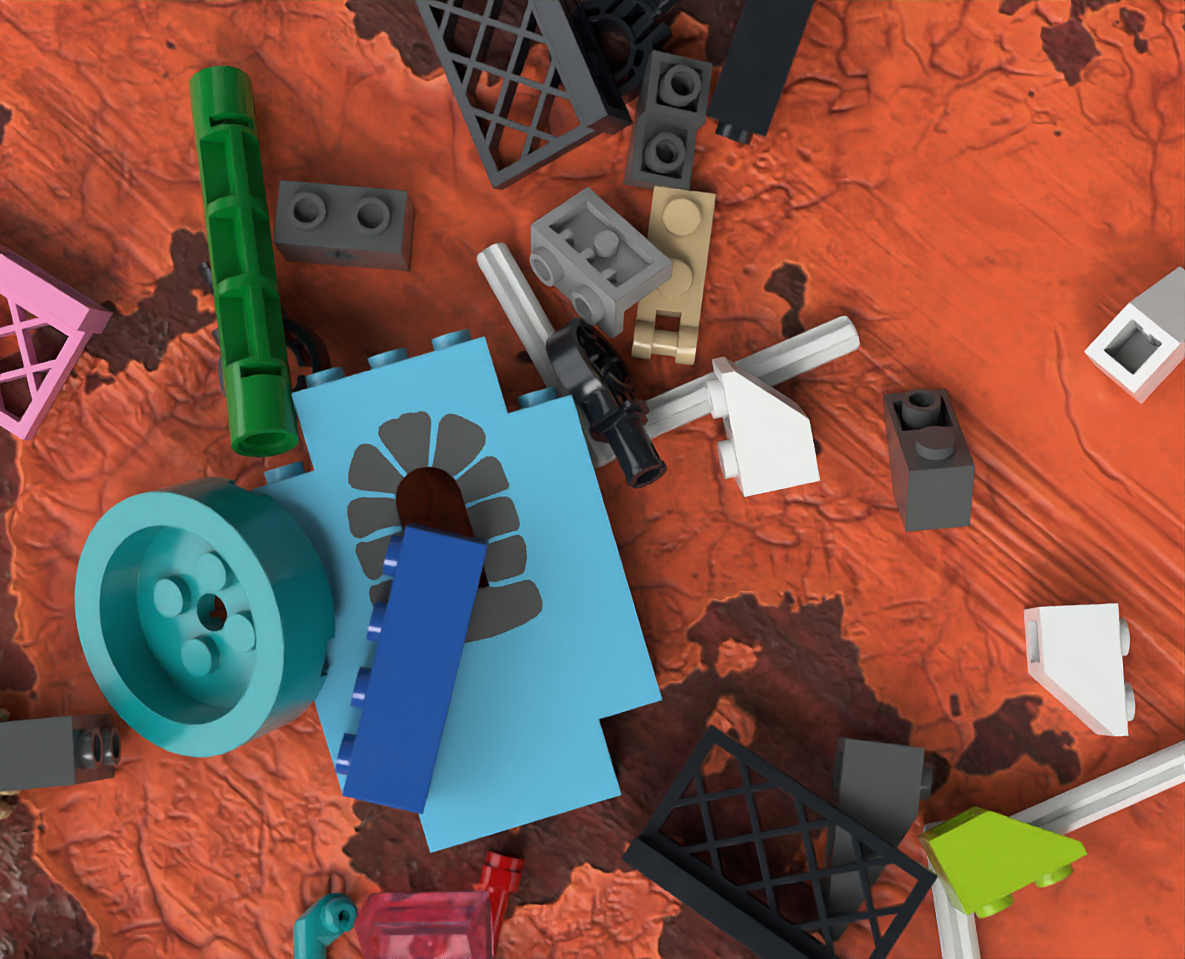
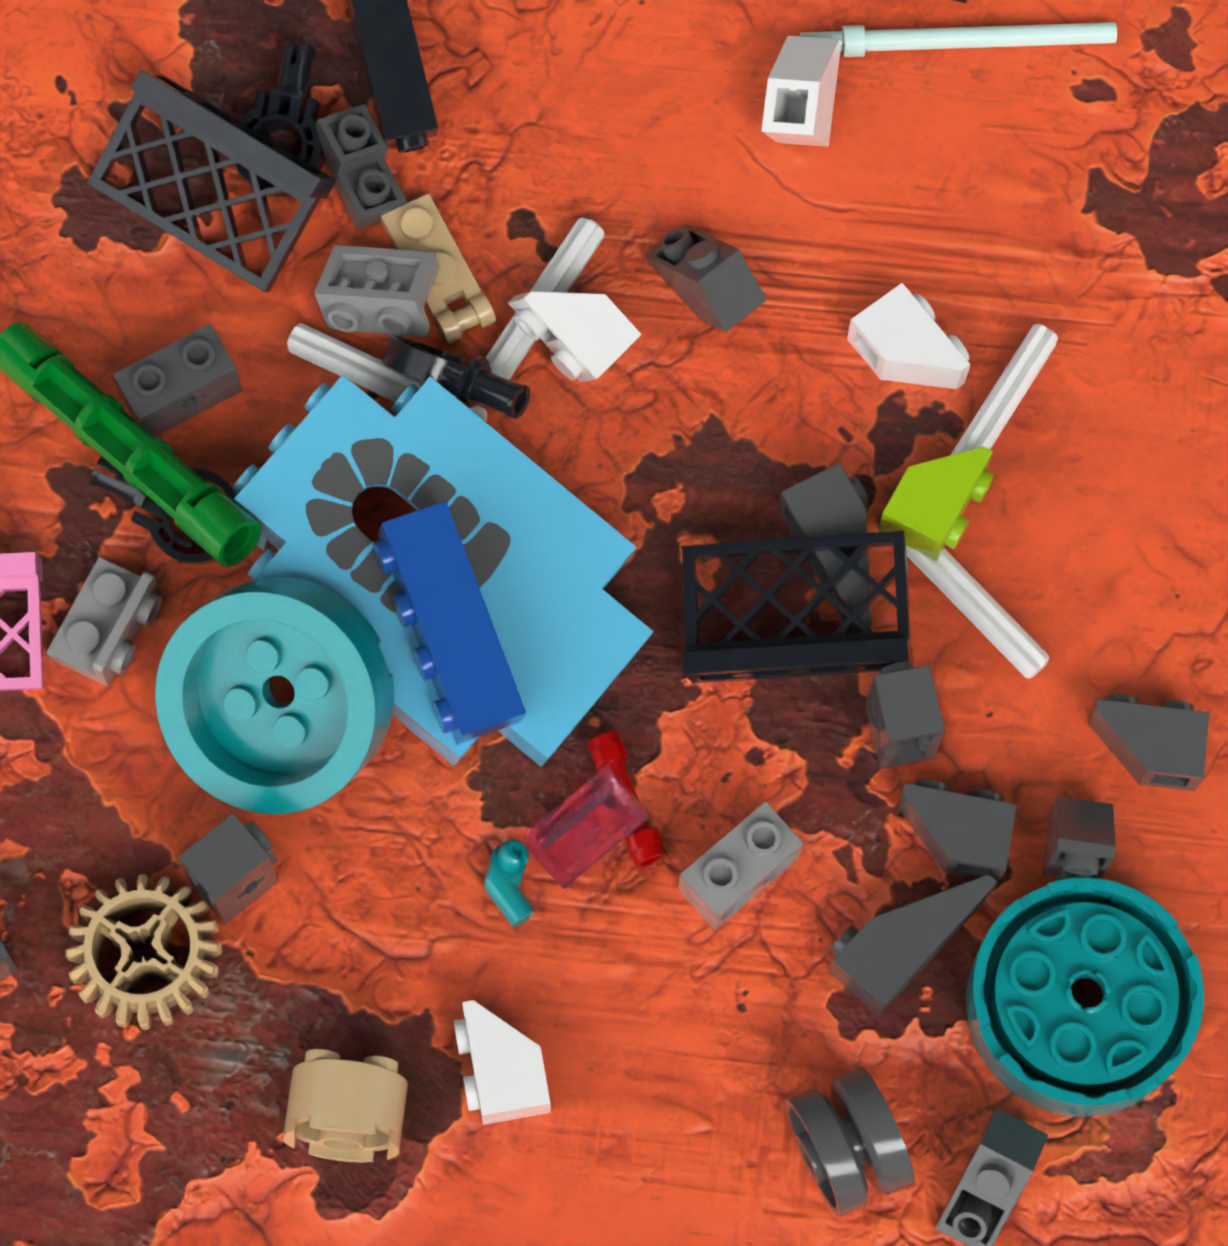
camera: 40 degrees left, 10 degrees down
none -> light grey bracket [46,557,162,687]

